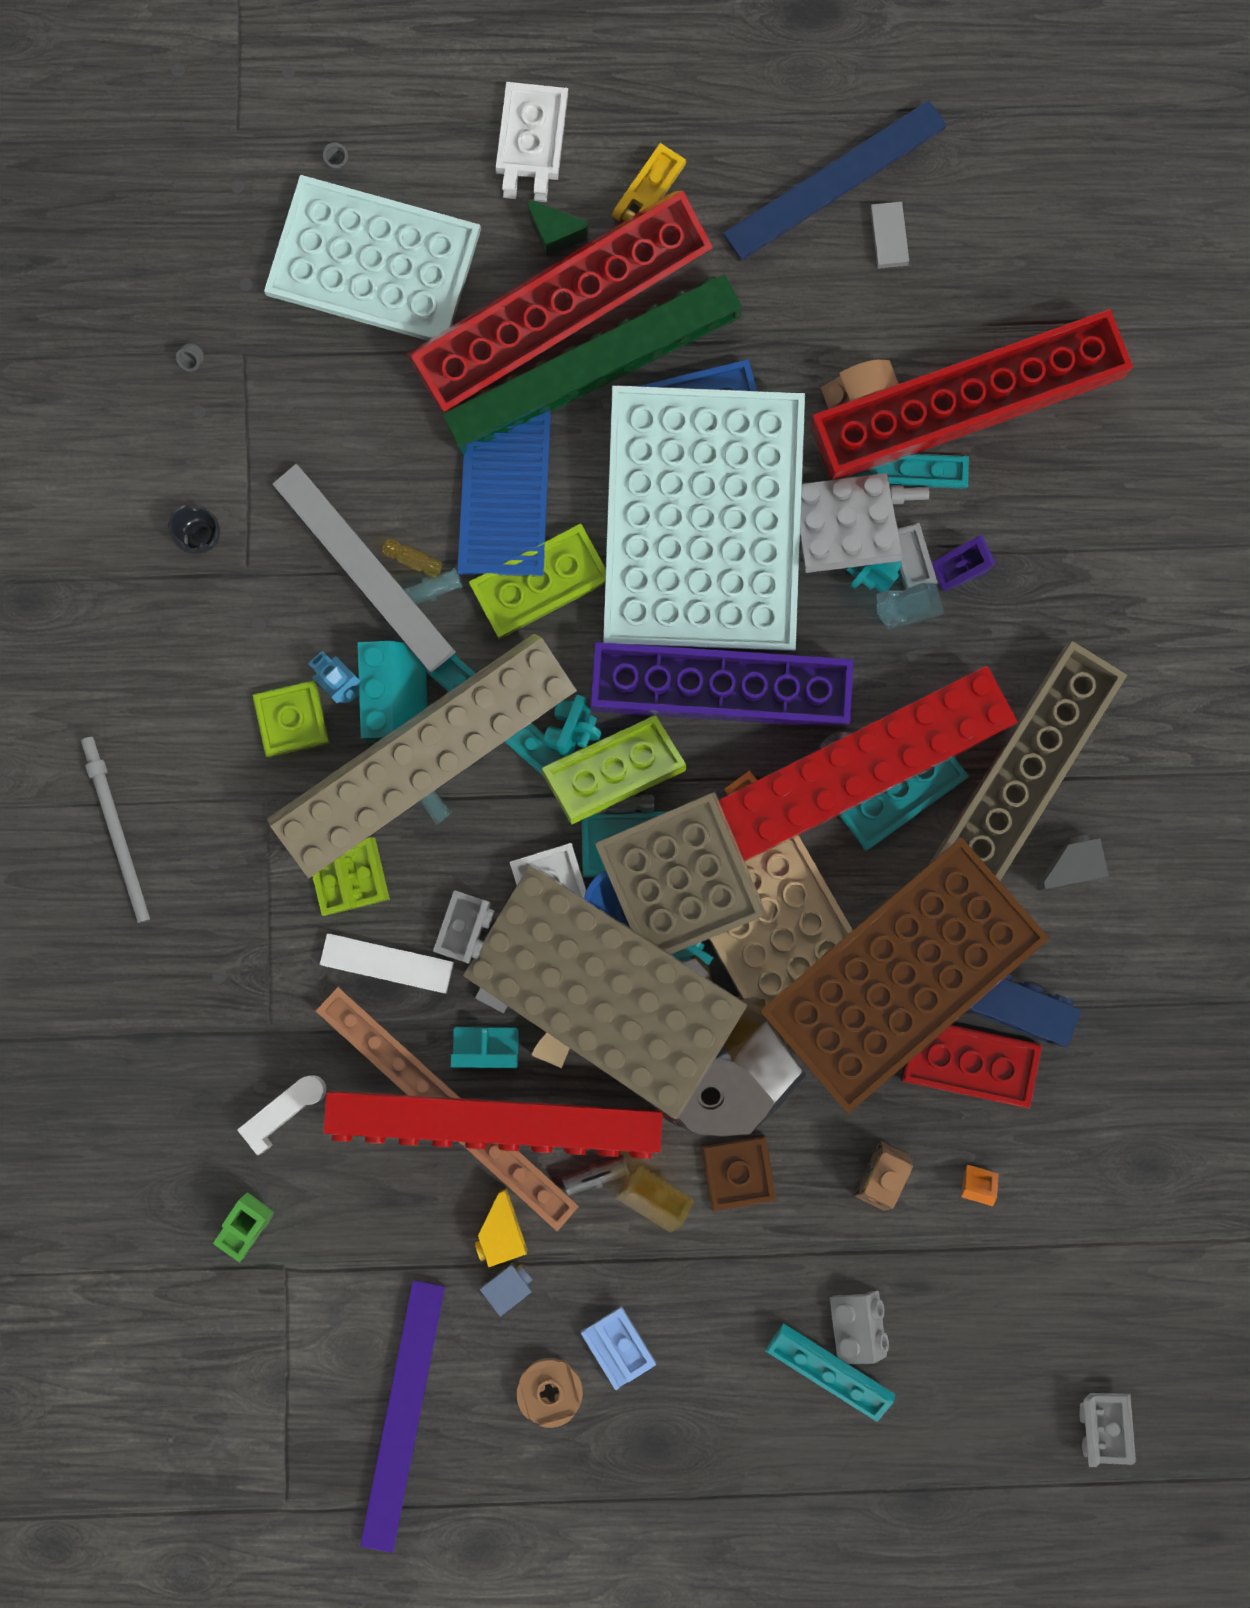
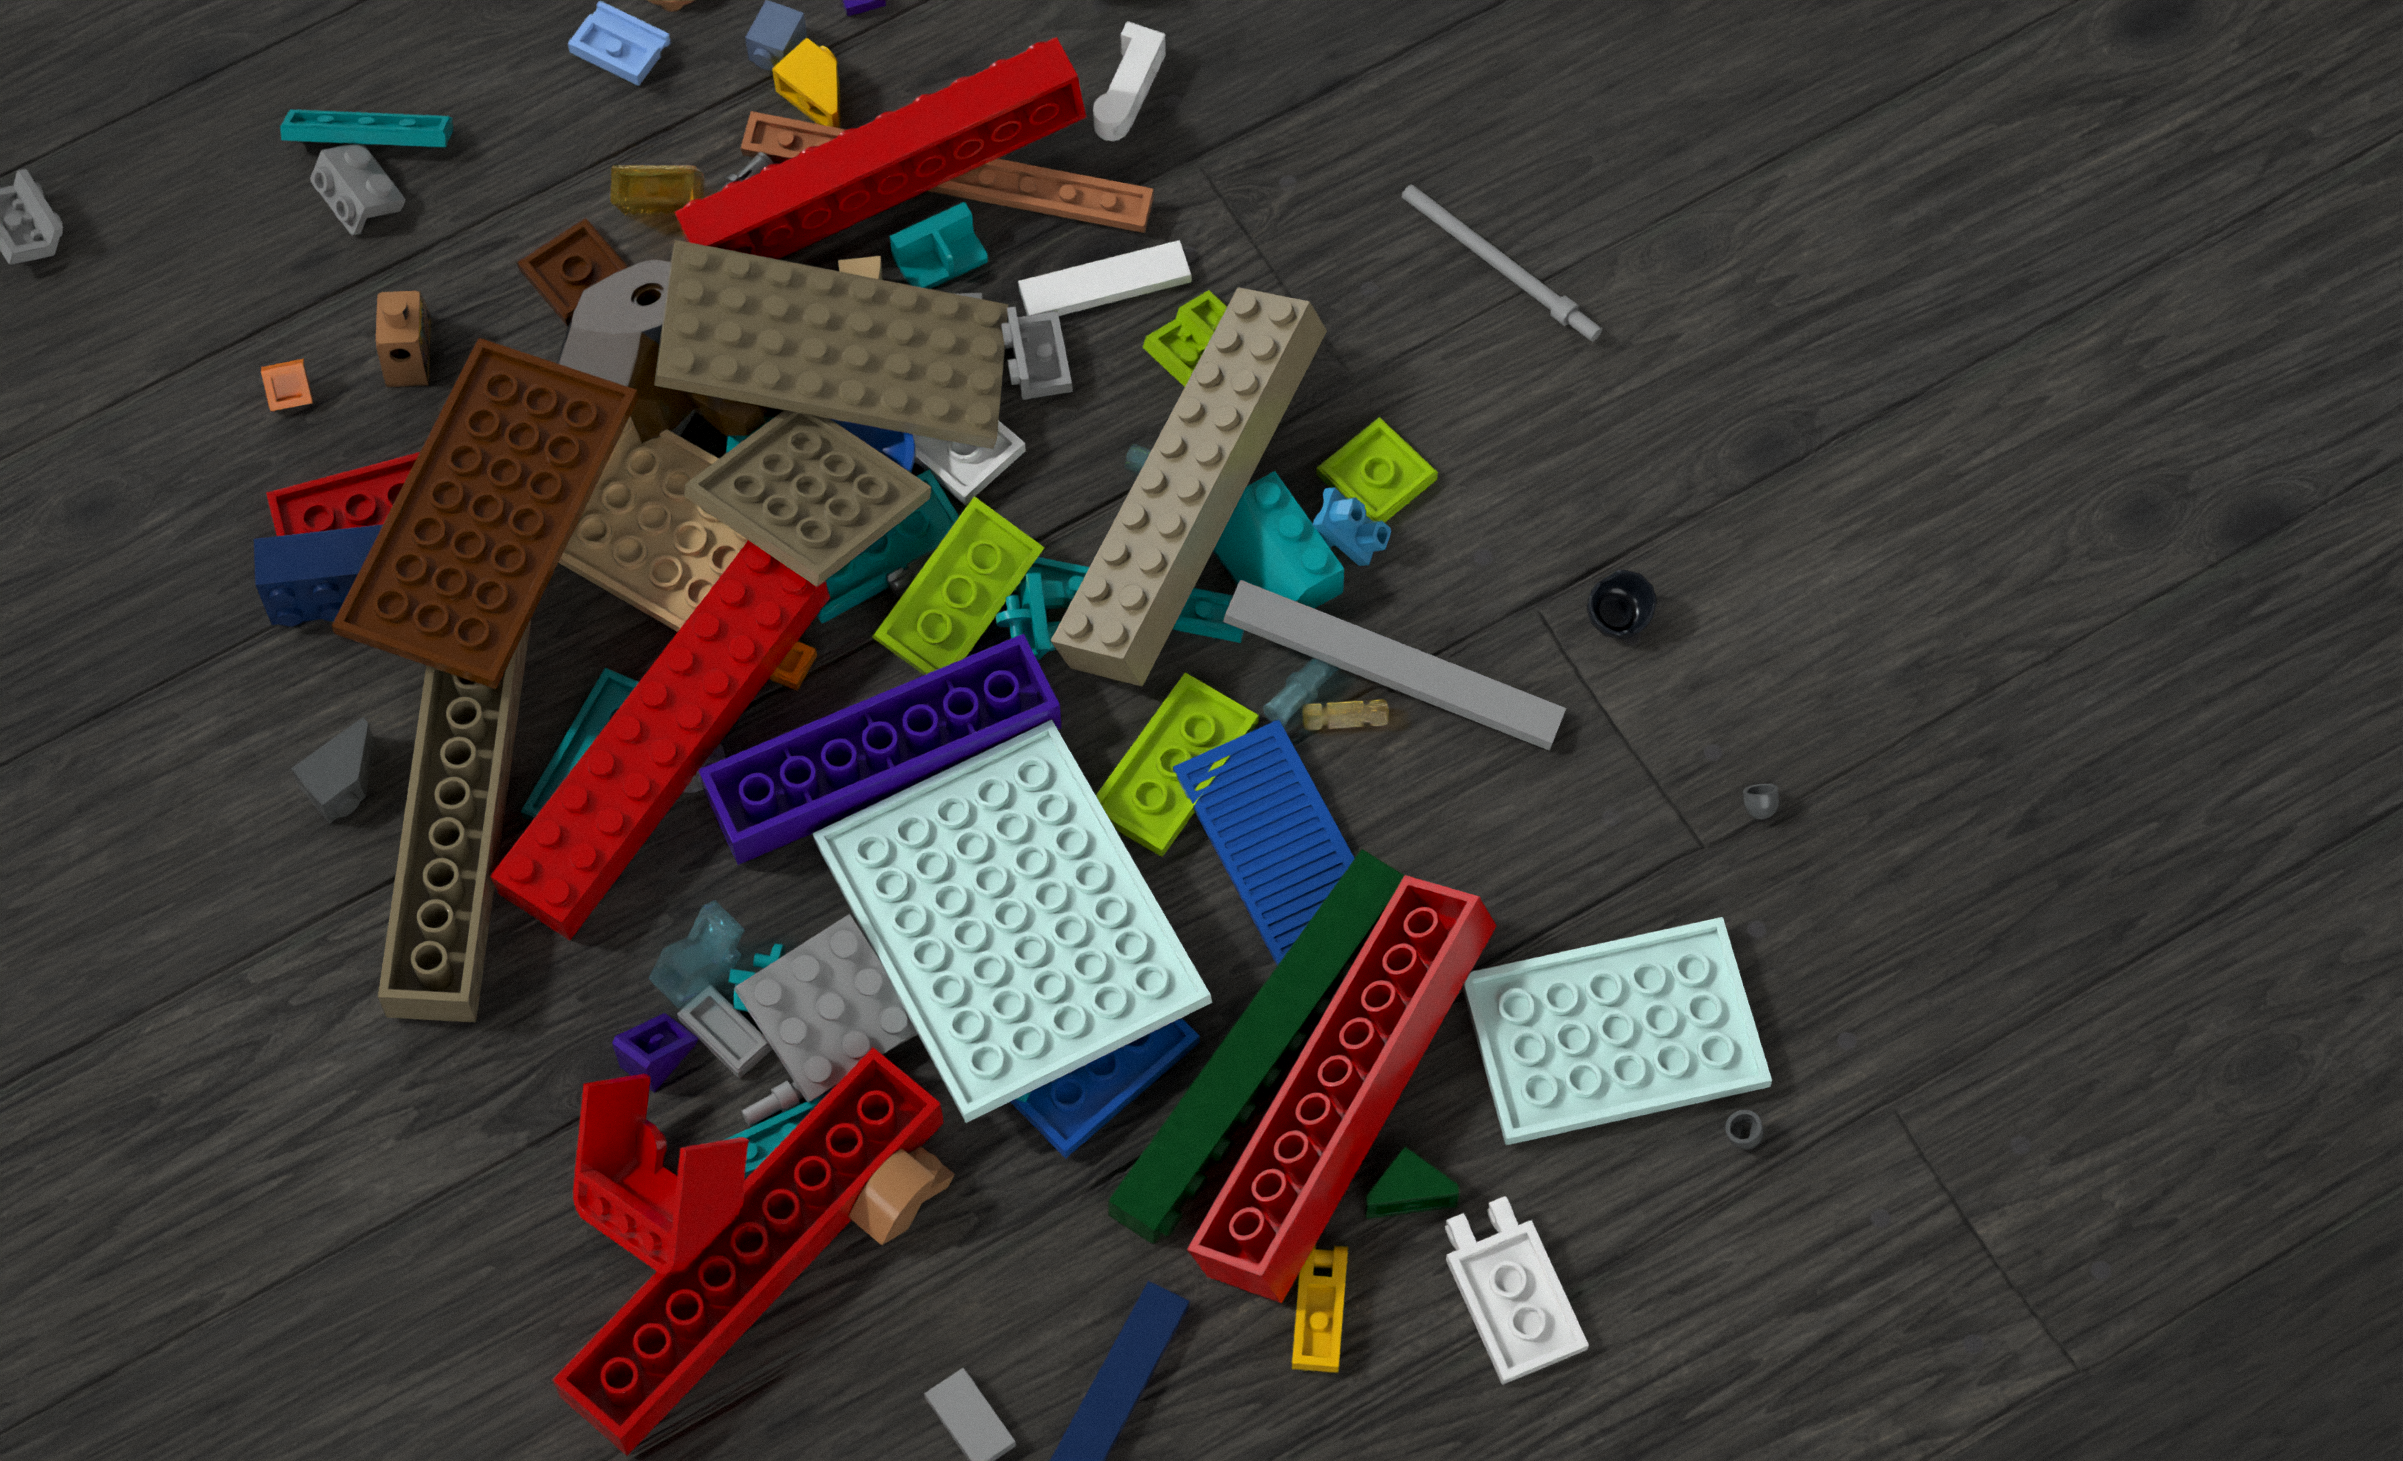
camera: 155 degrees right, 20 degrees down
none -> red windscreen [573,1073,749,1274]

